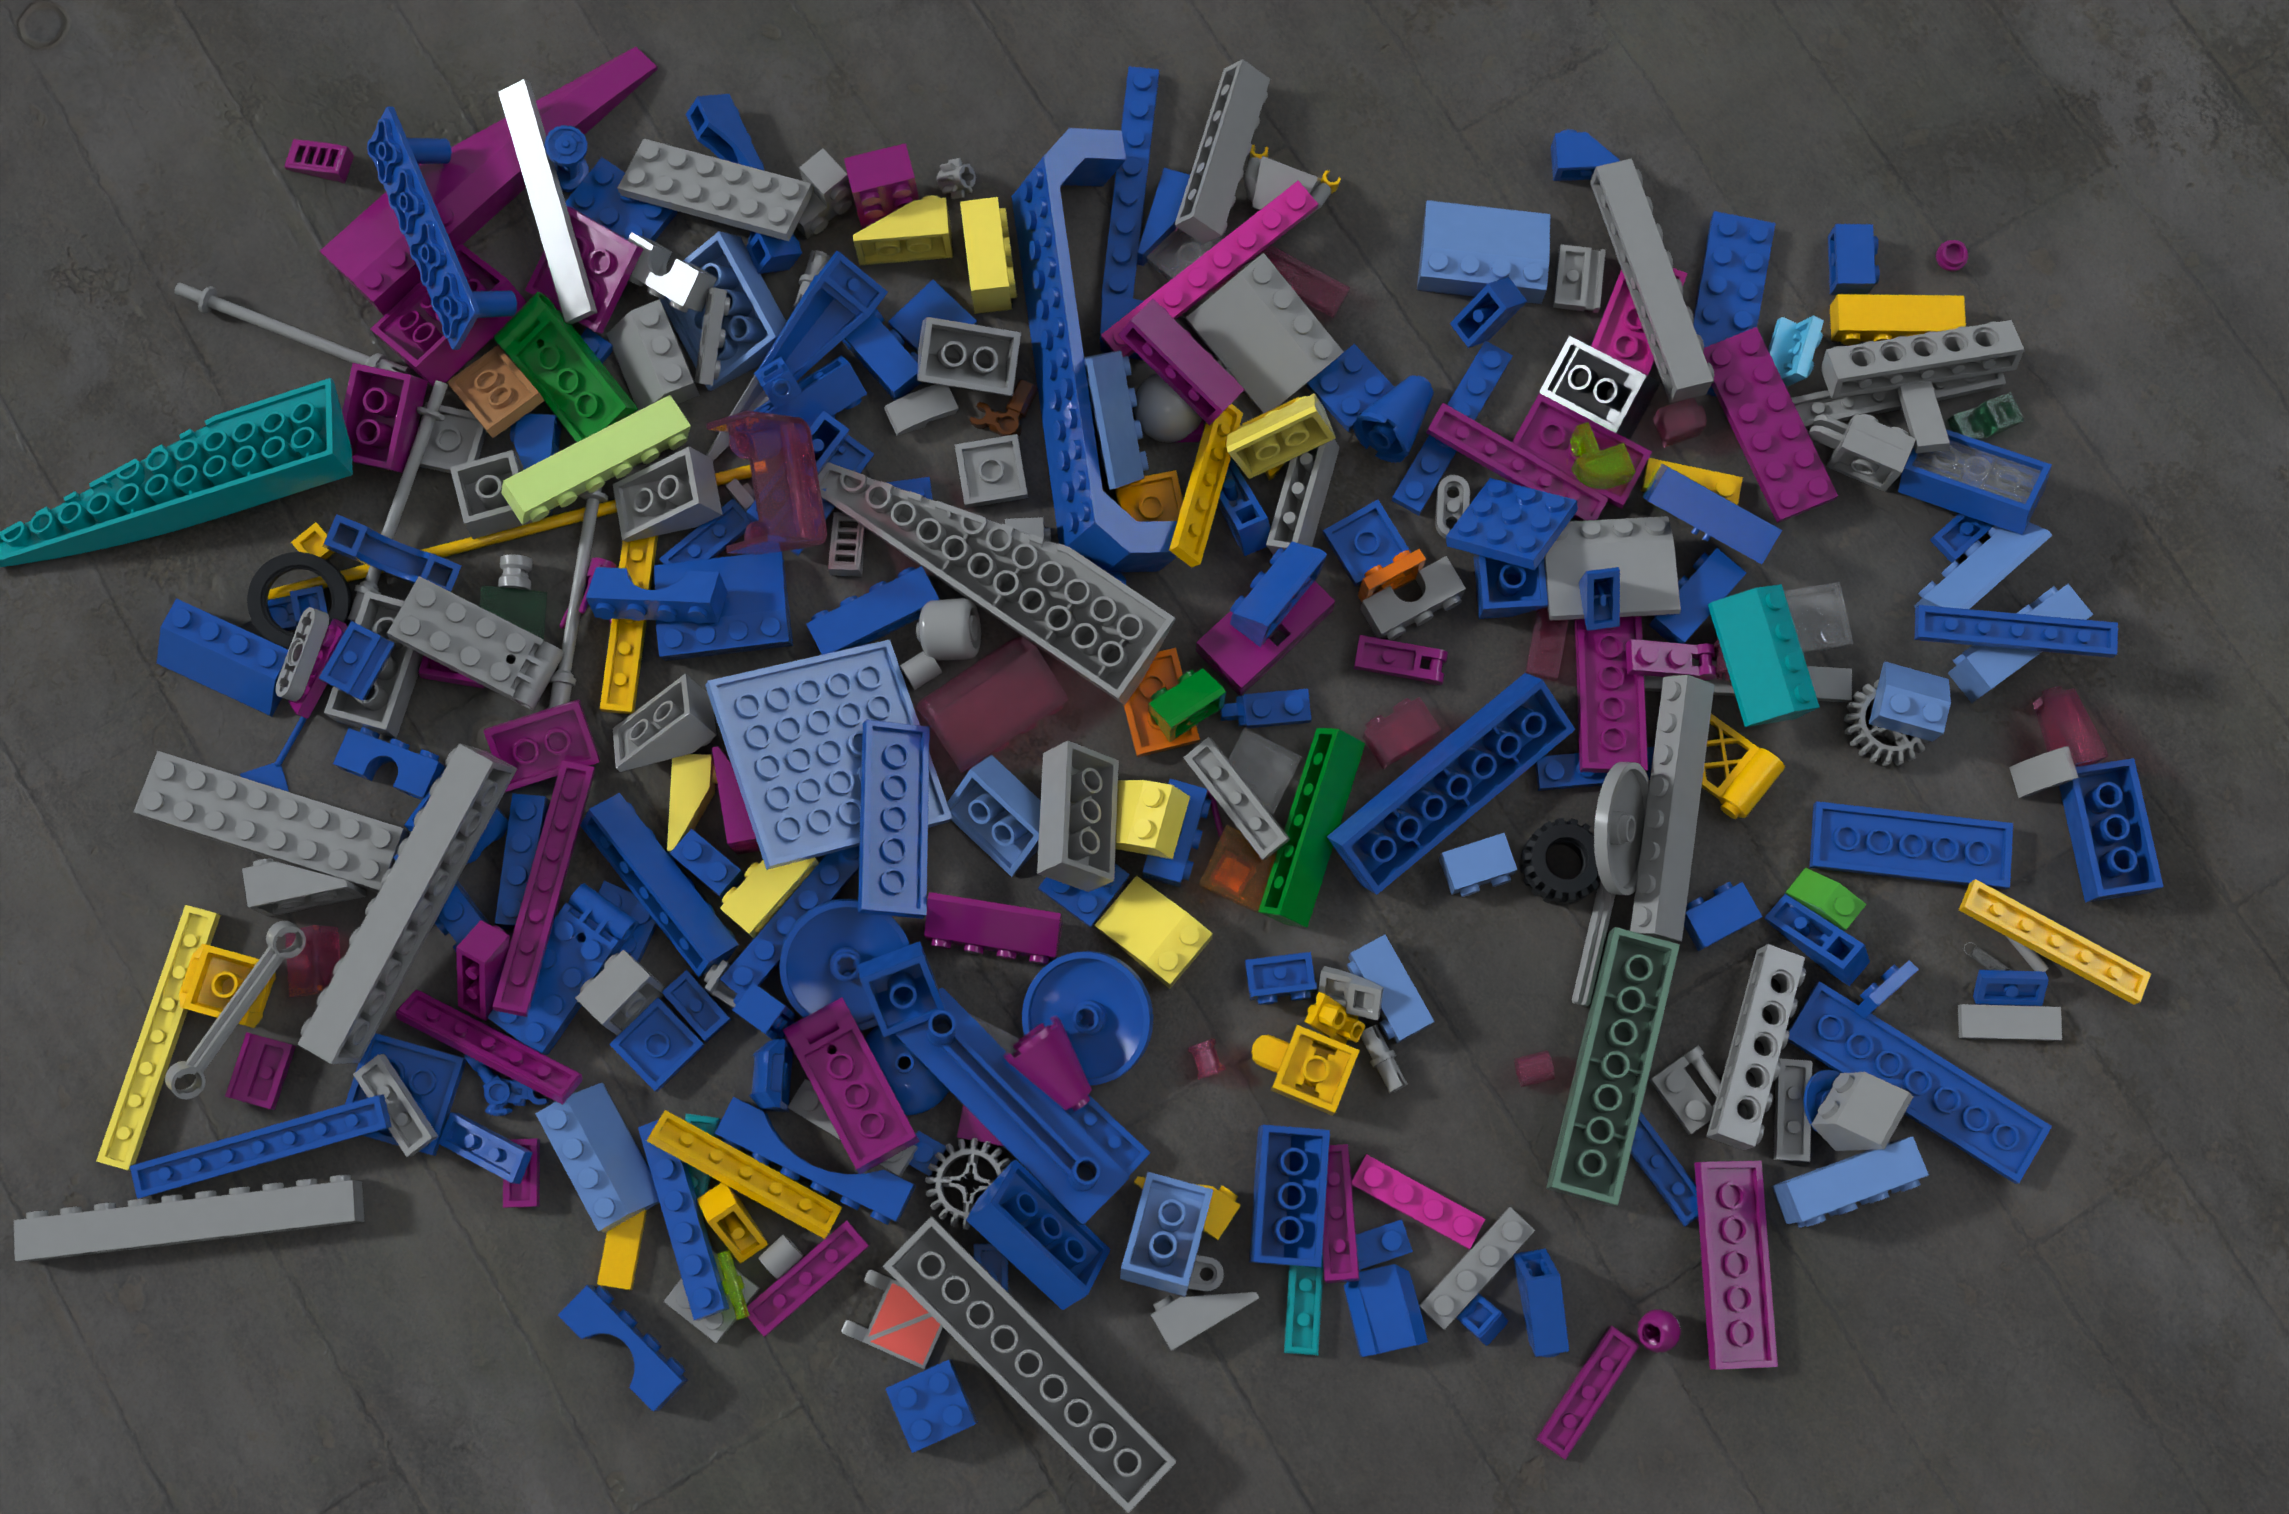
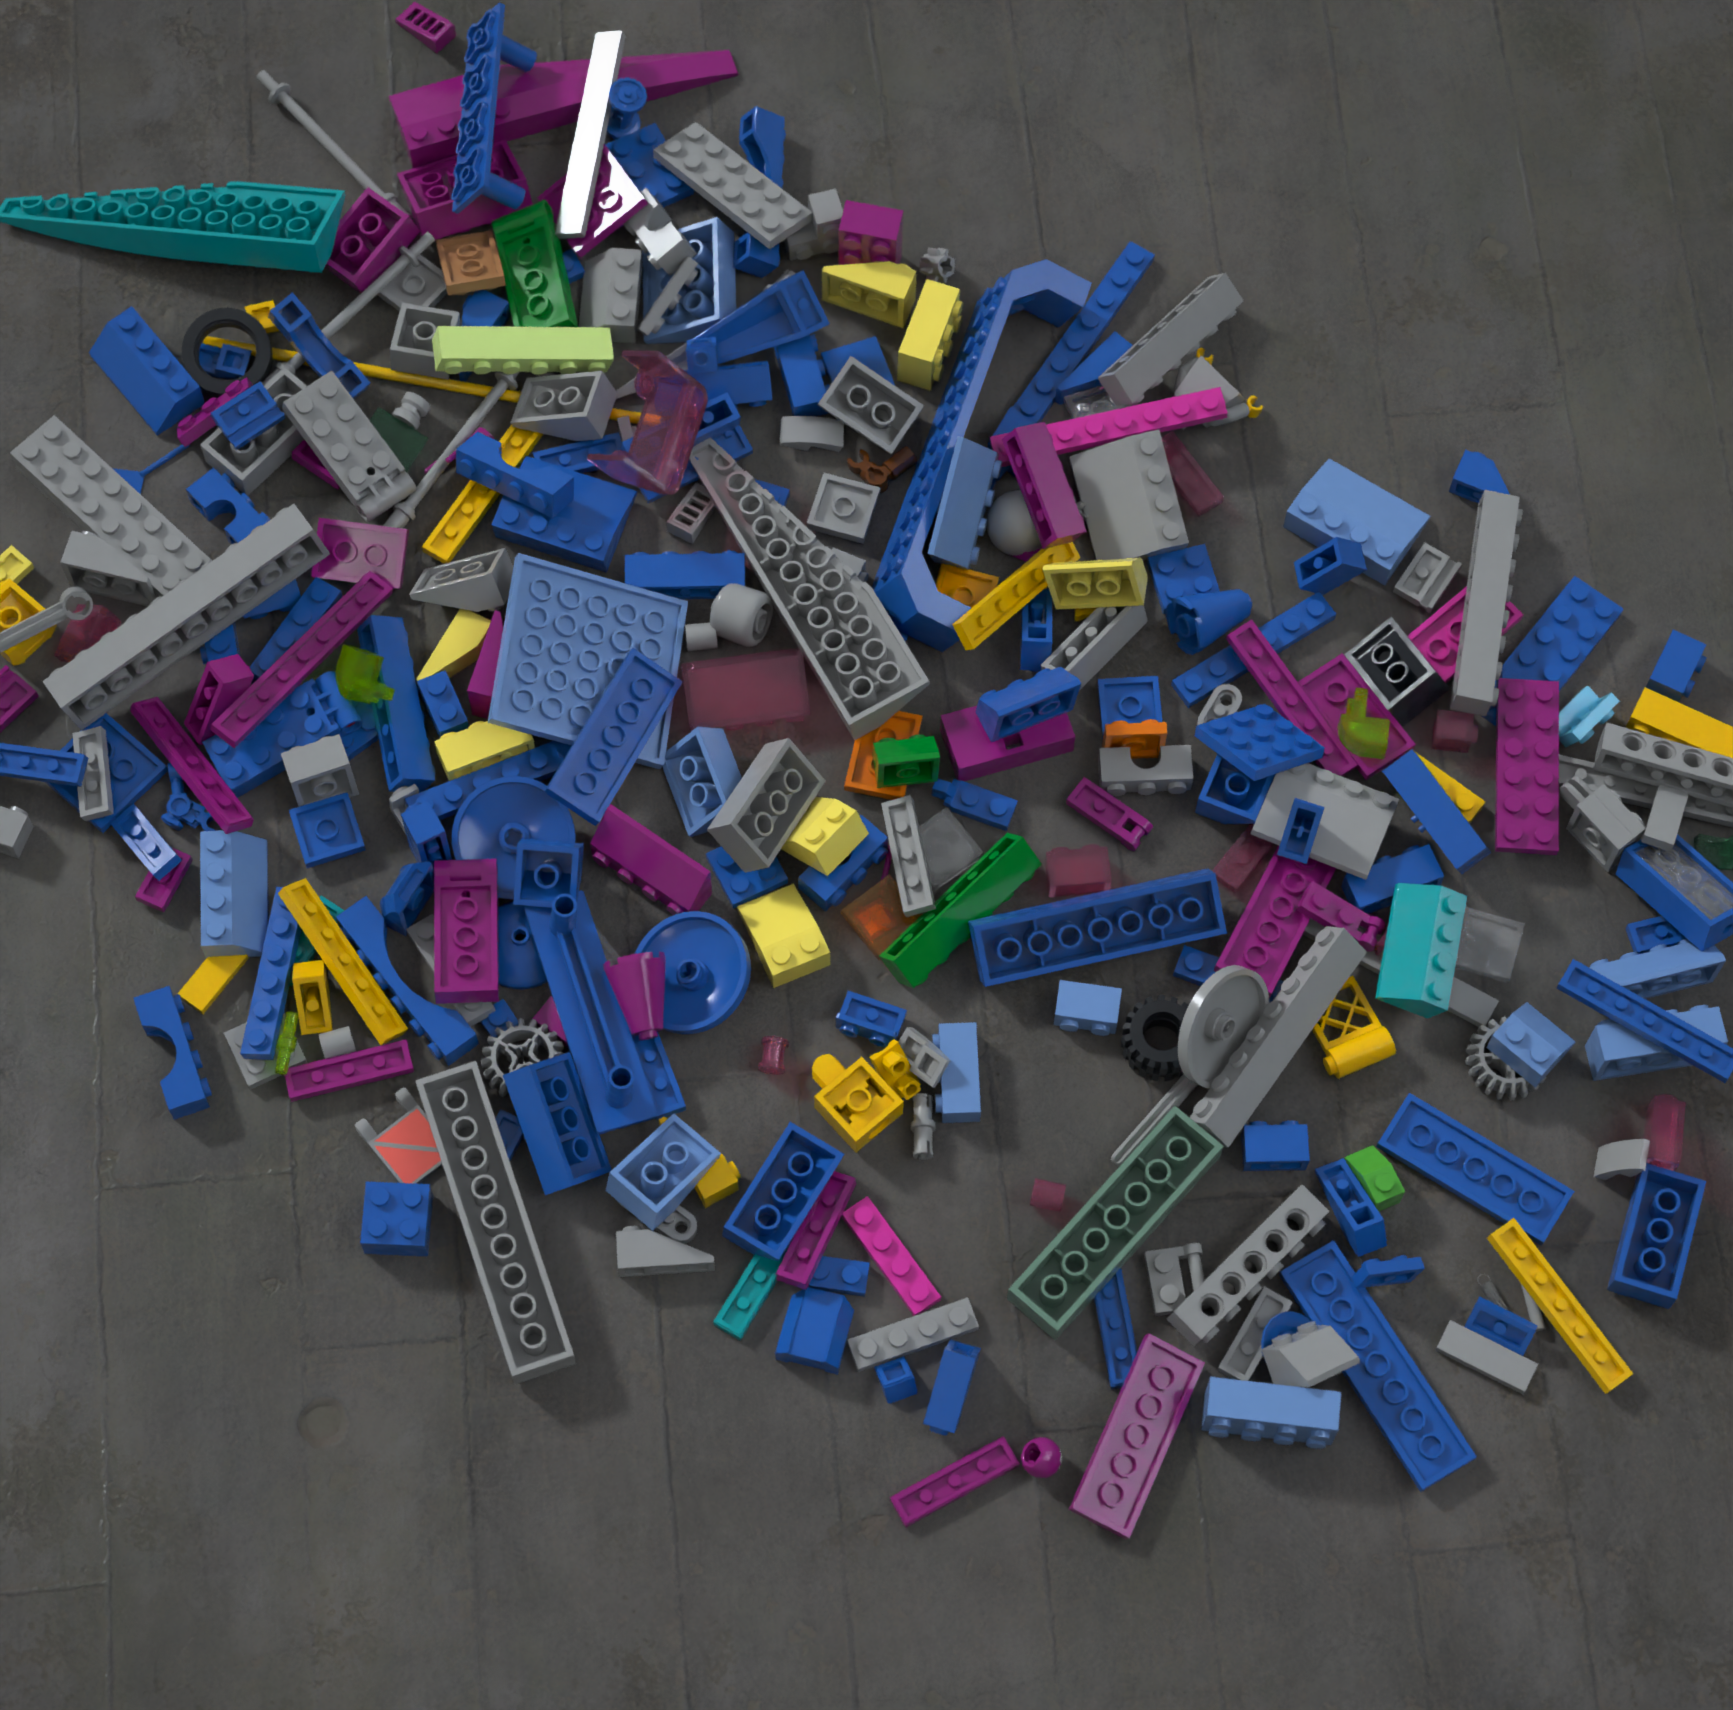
camera: 25 degrees right, 10 degrees down
light grey beam [276,607,329,702] -> none
blue plate [662,970,731,1042] -> none
none -> clear neon green brick [335,644,395,704]

